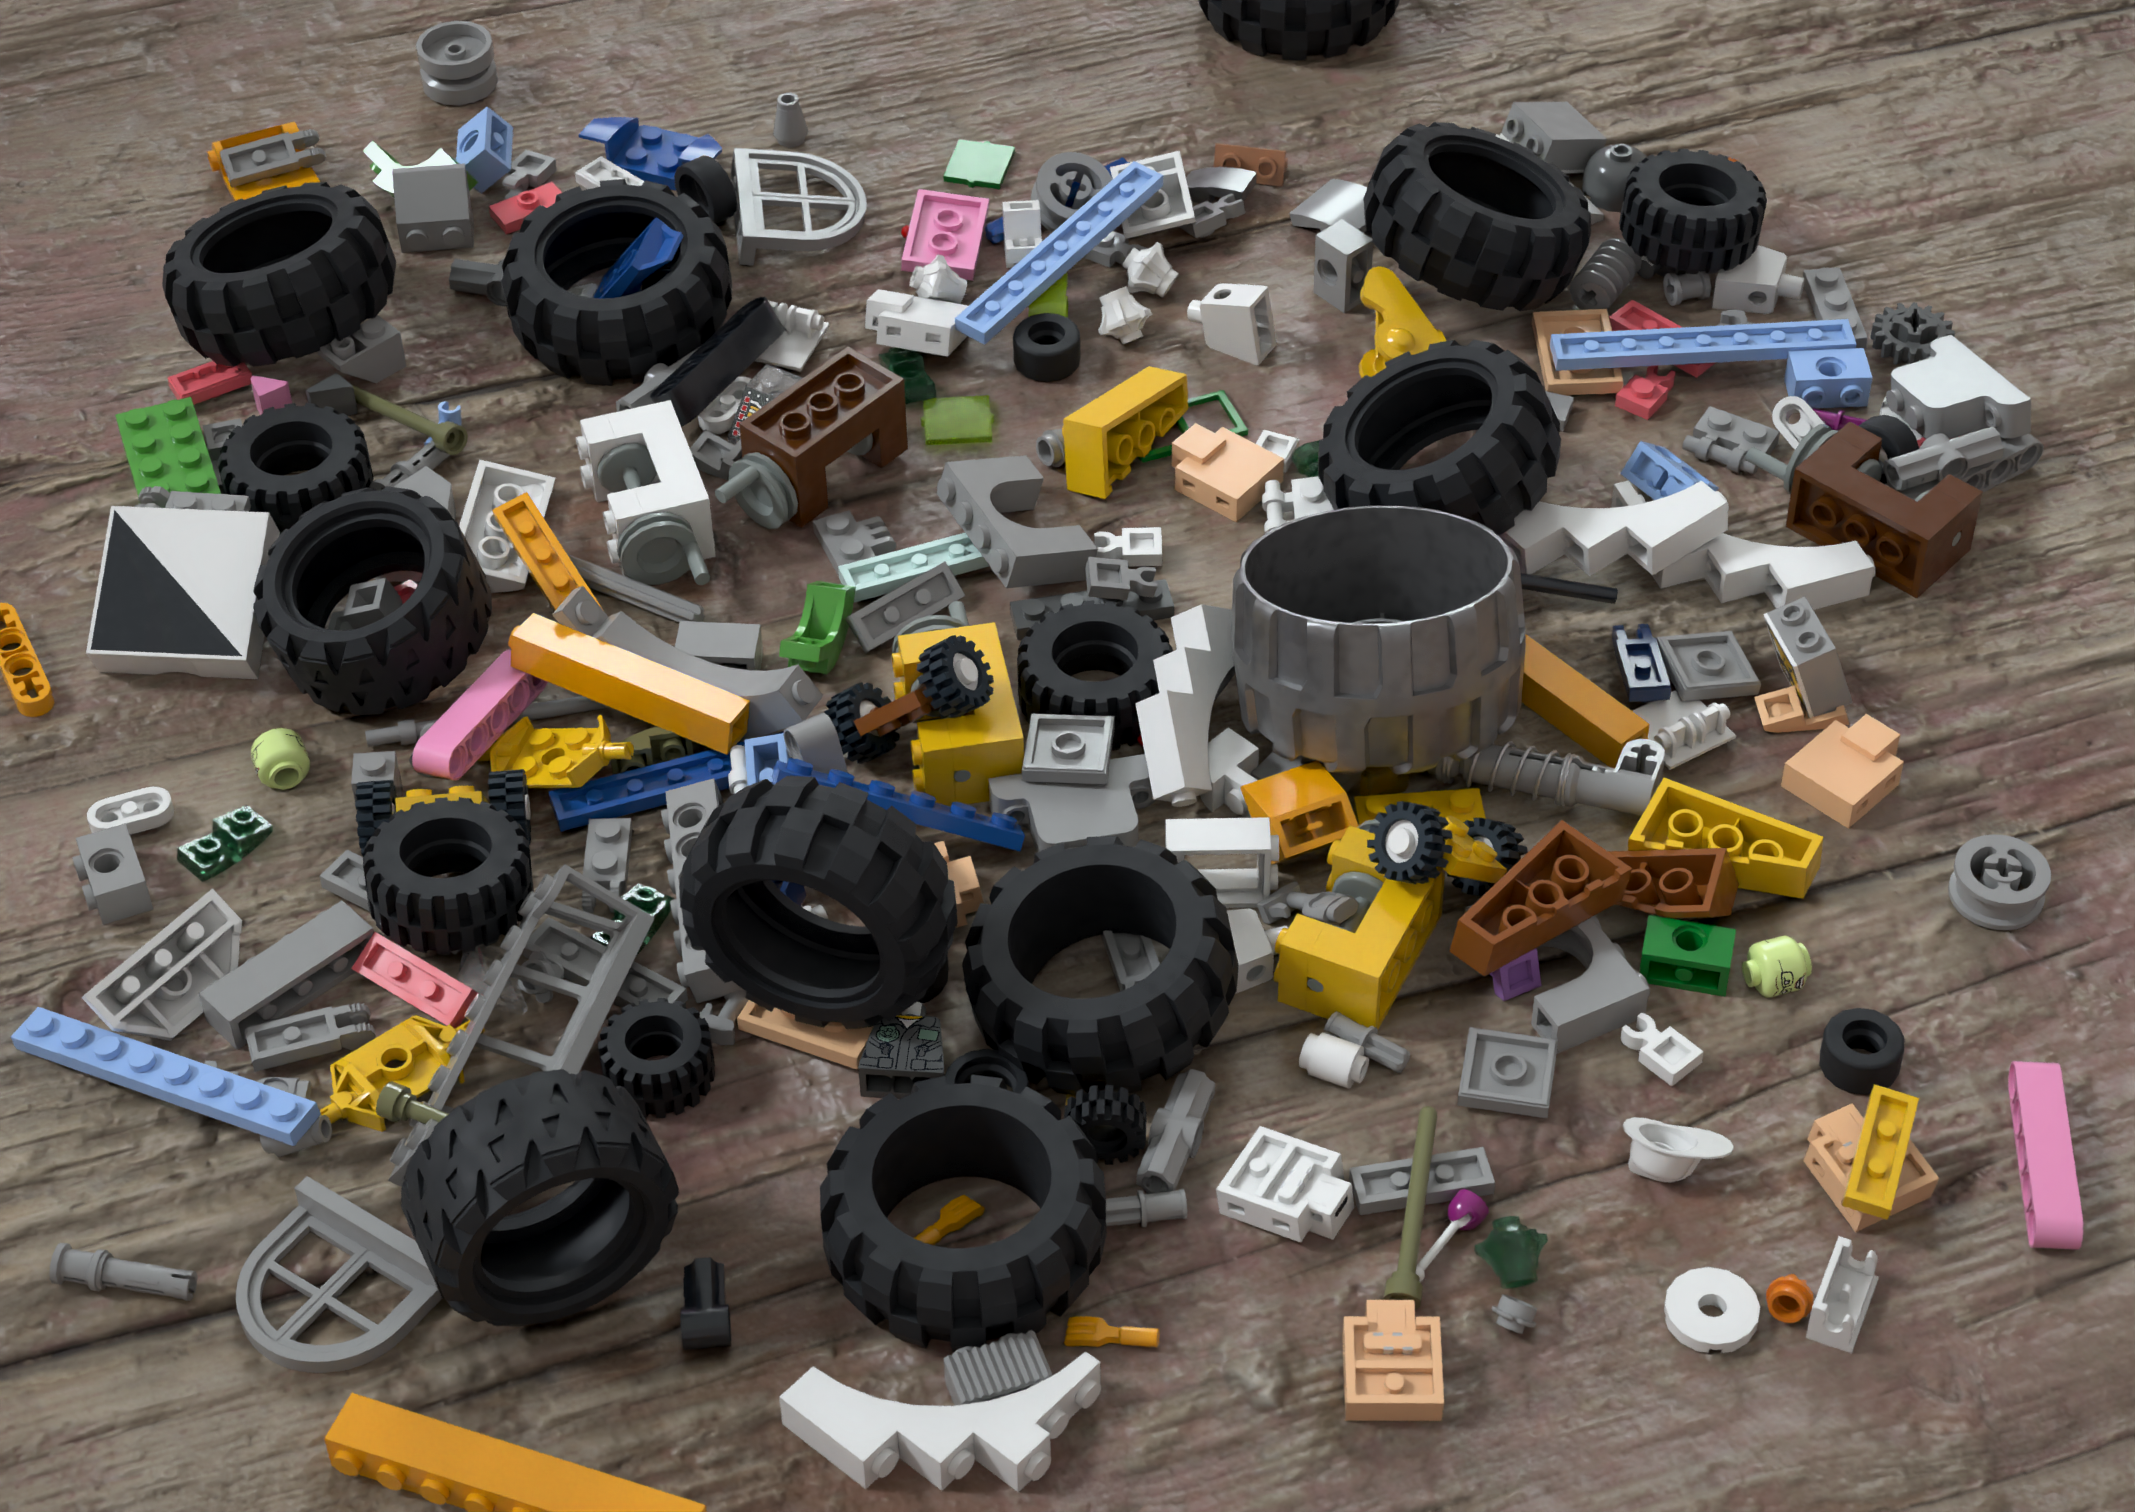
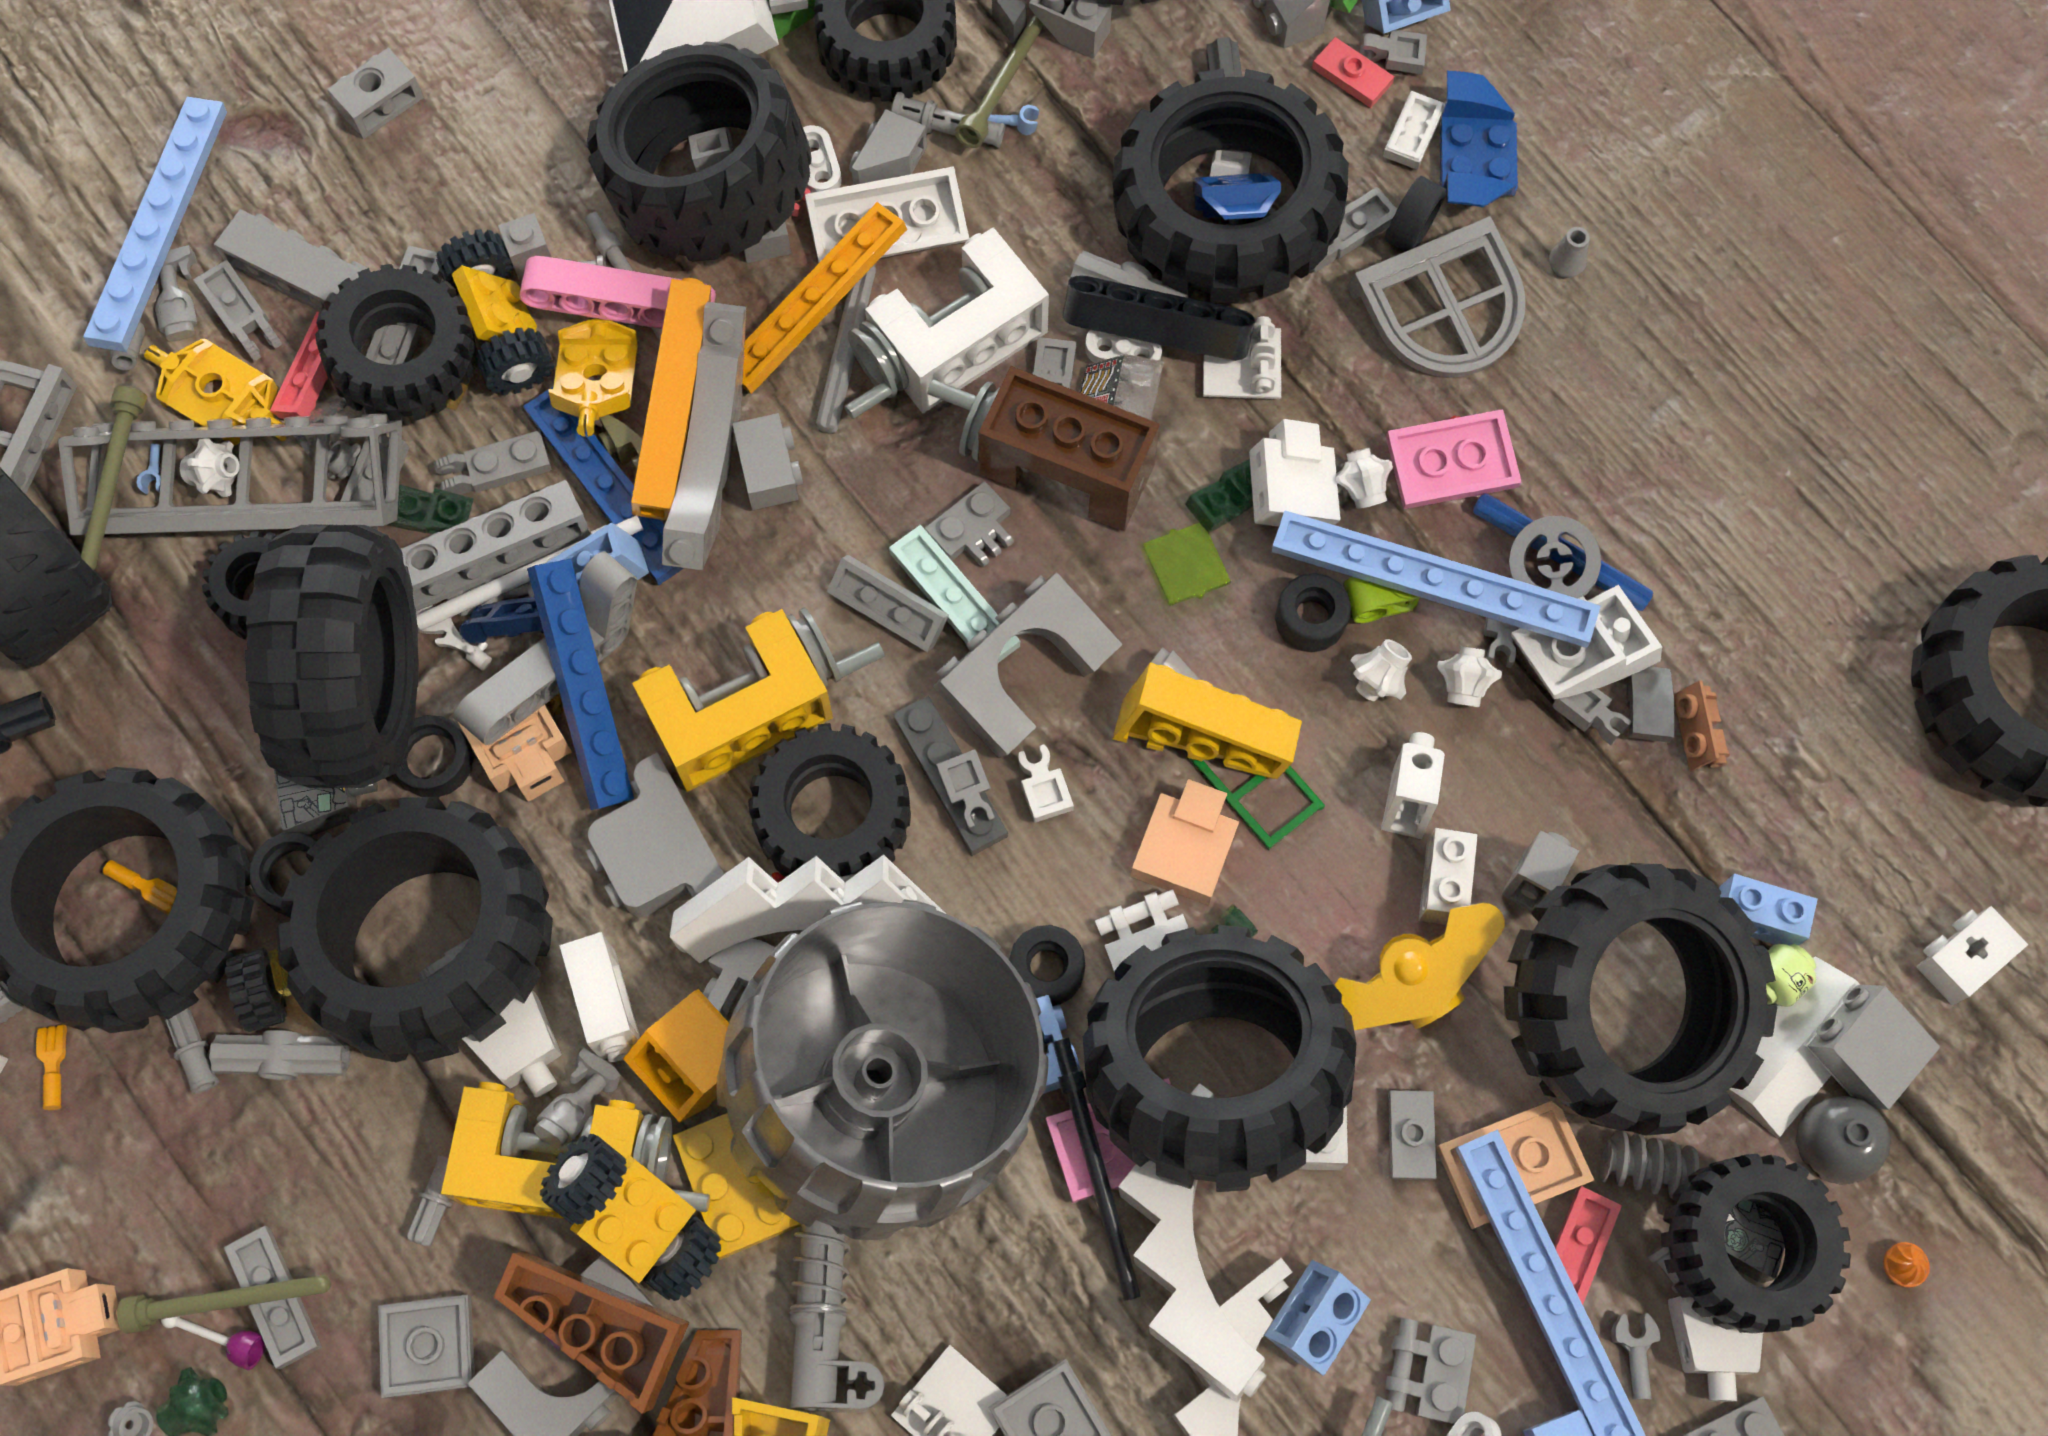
camera: 70 degrees right, 25 degrees up
white wedge [82,888,242,1041] -> none
white plate [87,787,174,835] -> none
clear green slope [177,805,273,882] -> none
yellowish green head [251,728,310,790] -> none
bright green arch [779,581,856,674] -> none
black plate [824,635,994,764] -> none
piece [943,139,1015,189] -> none
white brick [1002,200,1042,268] -> none
light grey plate [1022,714,1115,784] -> none
white piece [1216,1126,1354,1243] -> none
white tile [1256,430,1300,473] -> none
light grey slope [1289,179,1367,233] -> none
white brick [1299,1033,1369,1089] -> none
light orange brick [1521,634,1650,768] -> none
dark blue hinge [1612,624,1671,702] -> none
coral plate [1615,366,1676,420] -> none
none -> white rock [180,438,239,497]
none -> white brick [1419,828,1477,925]
none -> white brick [1917,906,2028,1006]

